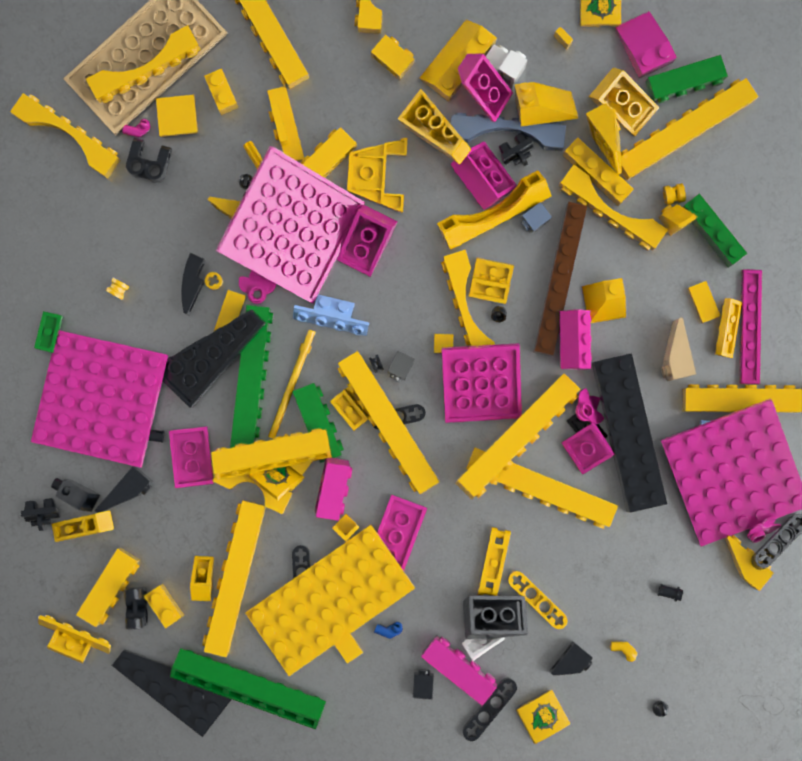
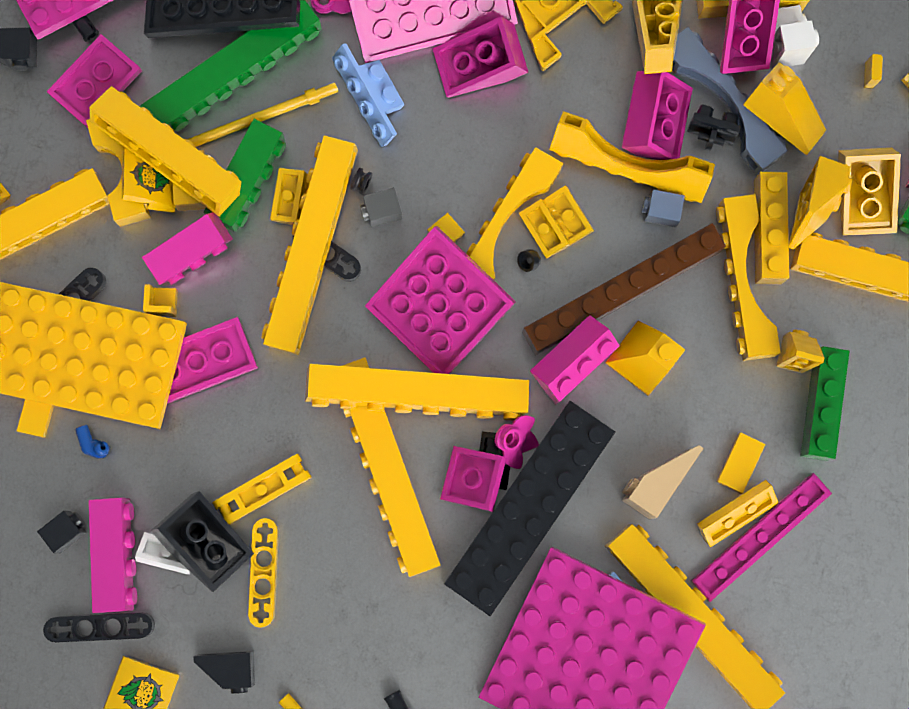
camera: 45 degrees right, 5 degrees down
yellow wheel [663,183,686,205] -> none

